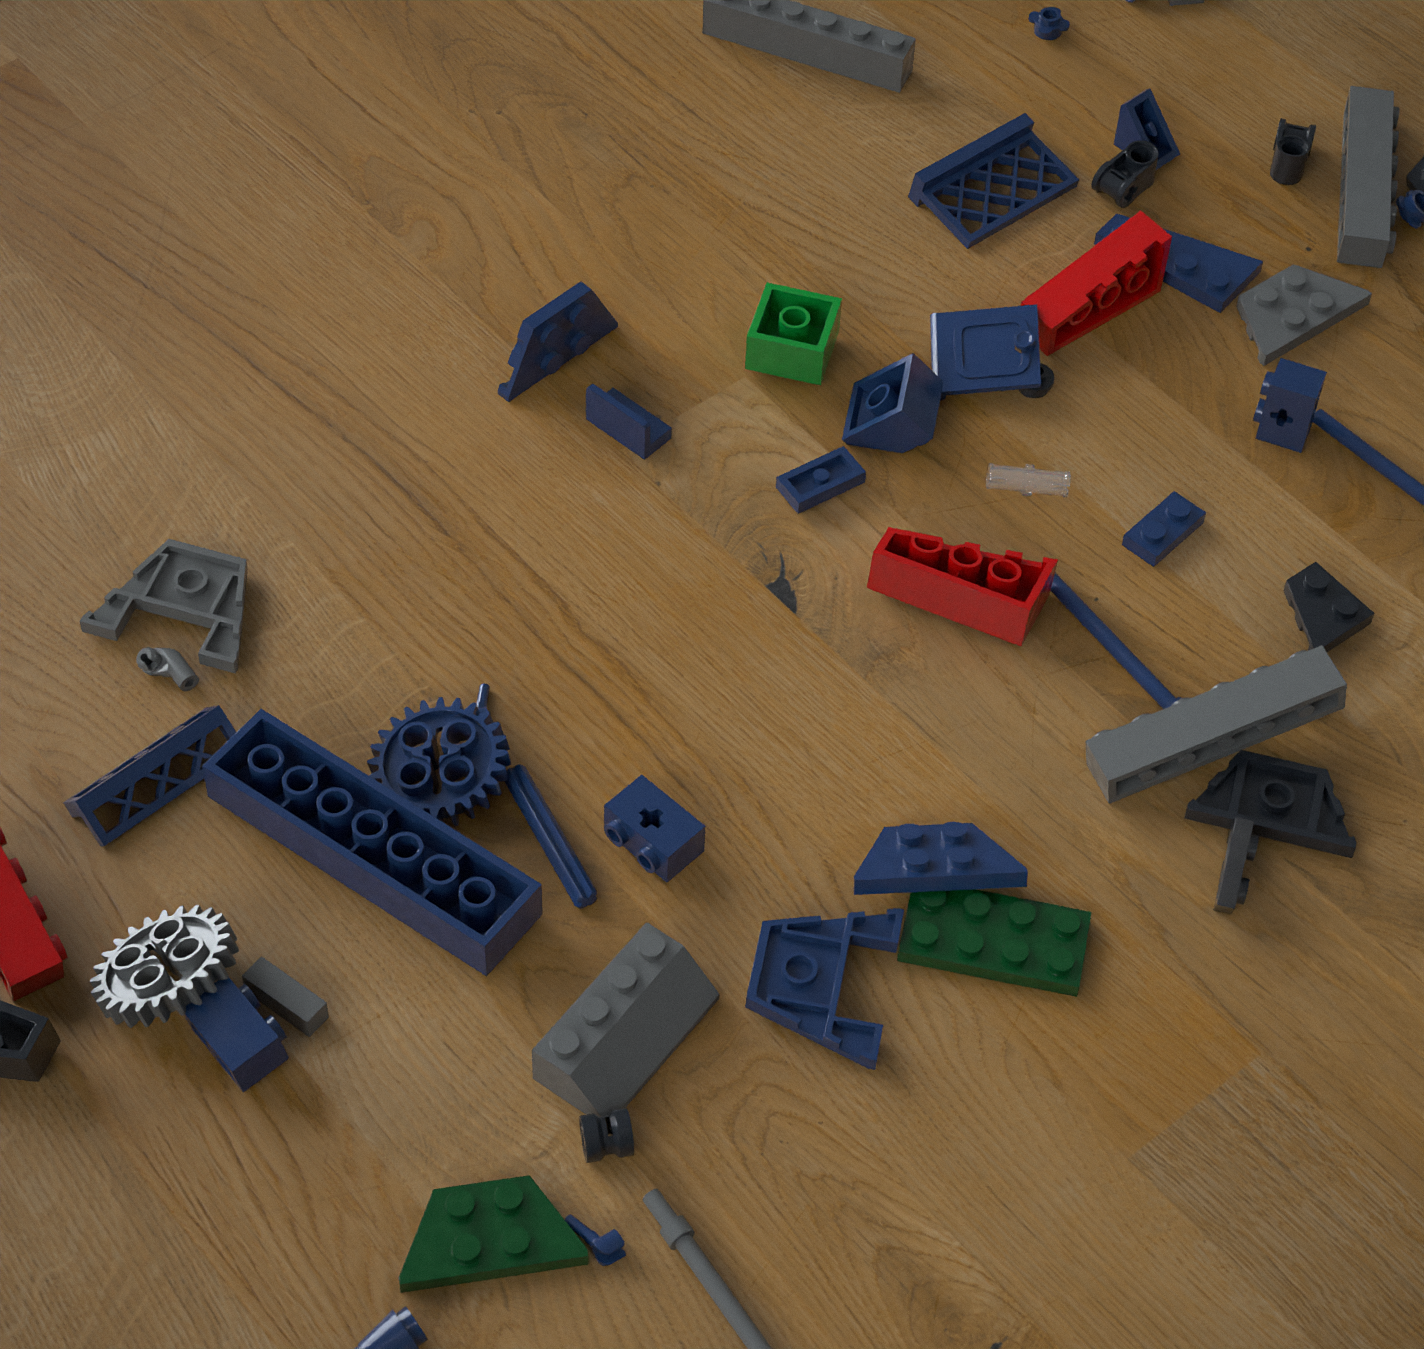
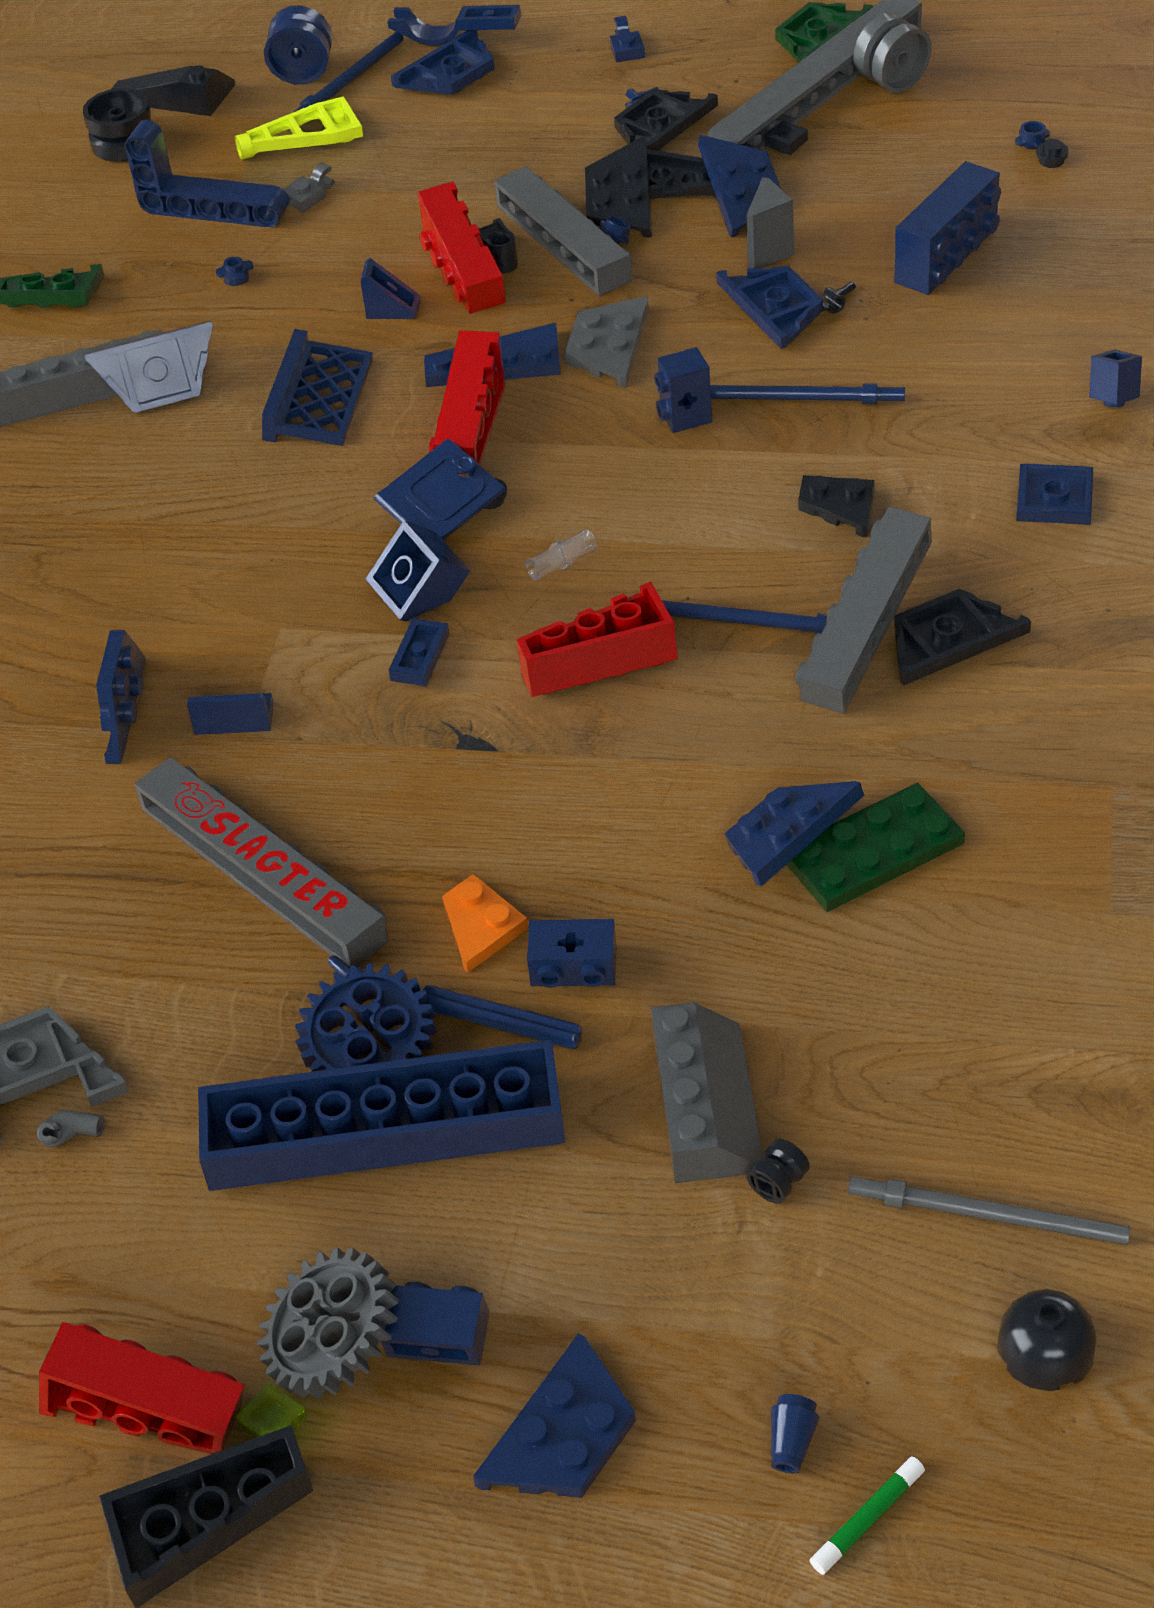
camera: 35 degrees left, 5 degrees down
dark blue fence [63,705,236,846] -> none
dark grey piece [242,956,329,1037] -> none
dark green wing [399,1175,589,1293] -> none
dark blue hand [565,1214,626,1266] -> none
green brick [745,282,842,385] -> none
dark blue wing [745,908,904,1070] -> none
black piece [1091,140,1159,208] -> none
dark blue plate [1122,491,1206,567] -> none
black wing [1213,817,1259,914] -> none
none -> wing [84,321,213,413]
none -> dark grey brick [134,757,388,968]
none -> clear neon green plate [236,1382,307,1438]
none -> red wedge [417,181,506,314]
none -> orange wing [442,874,529,973]
none -> dark blue wing [473,1333,636,1498]

